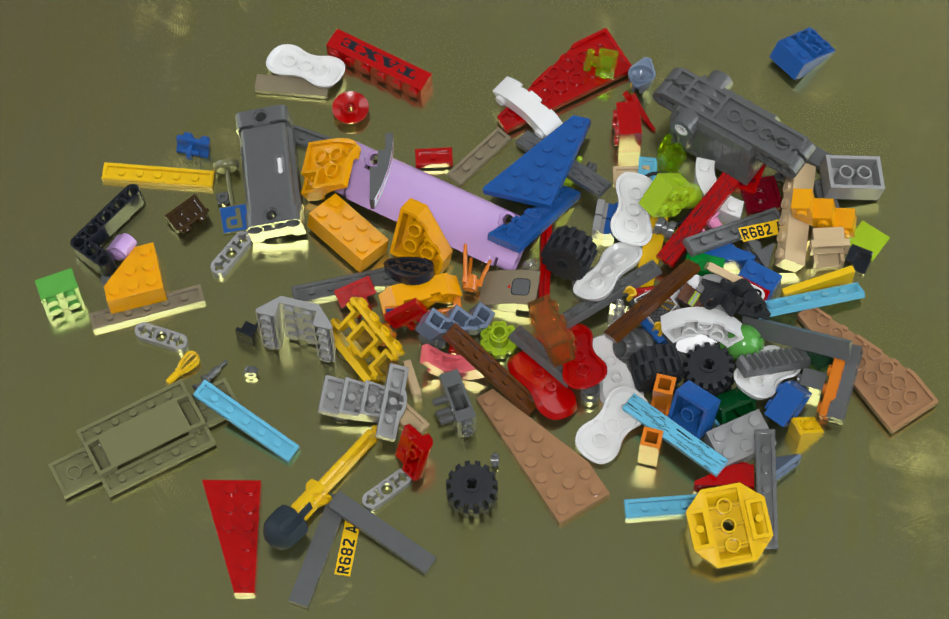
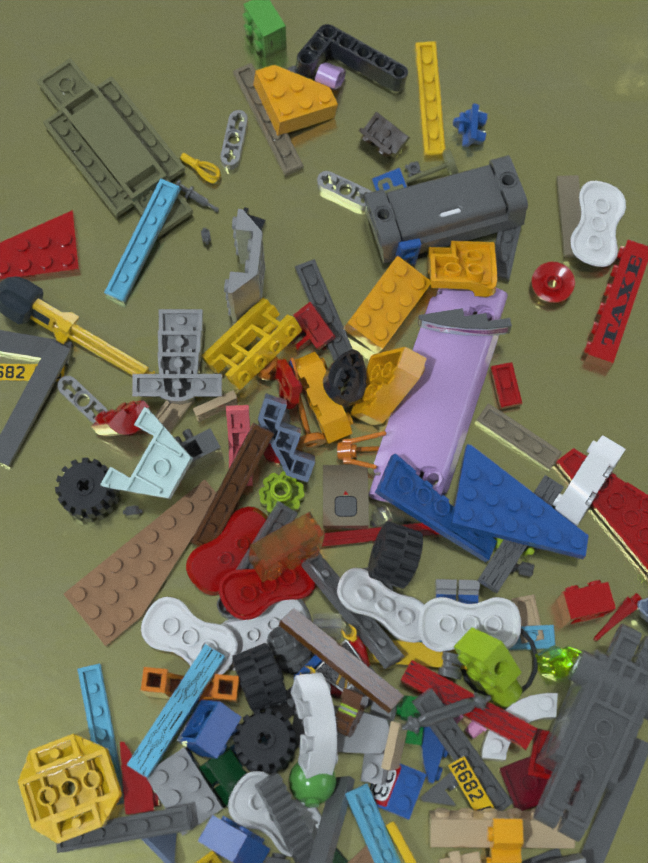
camera: 80 degrees right, 10 degrees up
black plate [700,278,771,320] -> none
none -> light aqua wing [100,407,193,499]
none -> blue tile [396,238,422,267]
none -> dark grey wheel [402,692,491,734]

